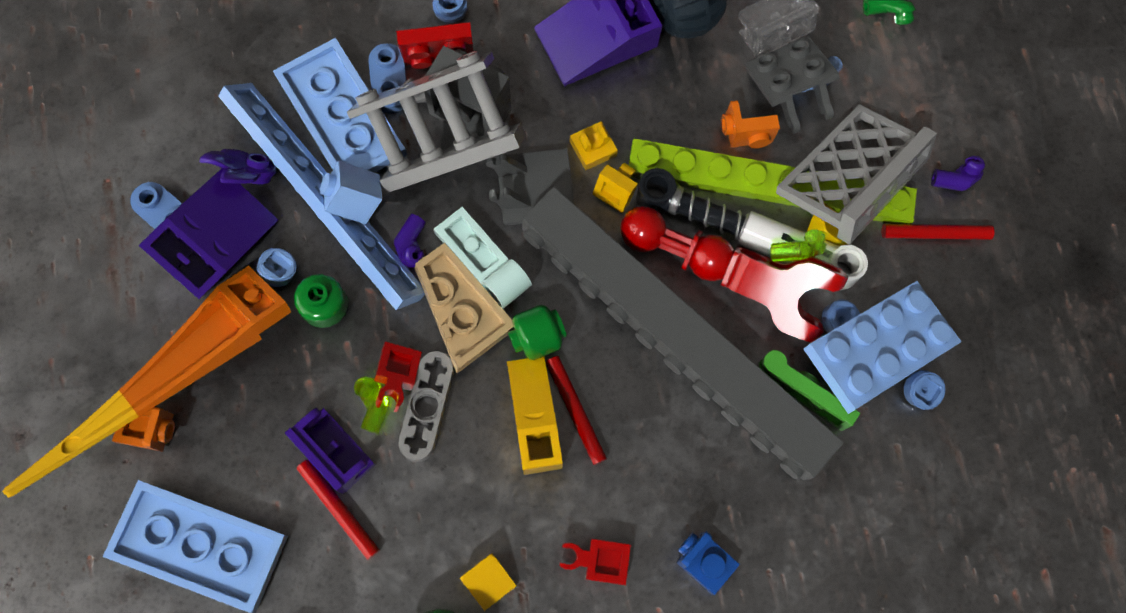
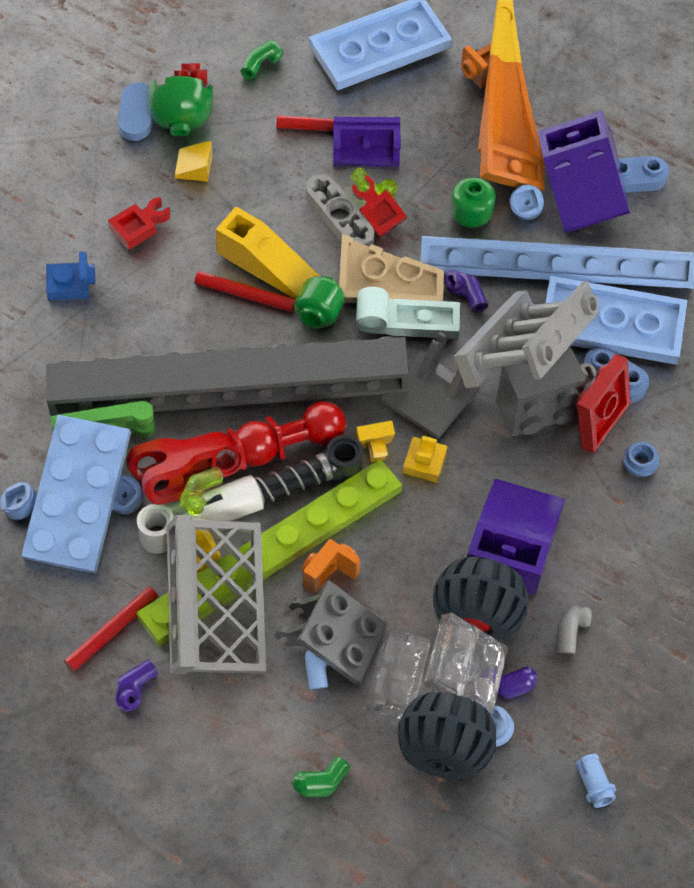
camera: 135 degrees right, 15 degrees down
dark purple plate [199,149,277,184] -> none
light blue brick [320,161,382,224] -> none

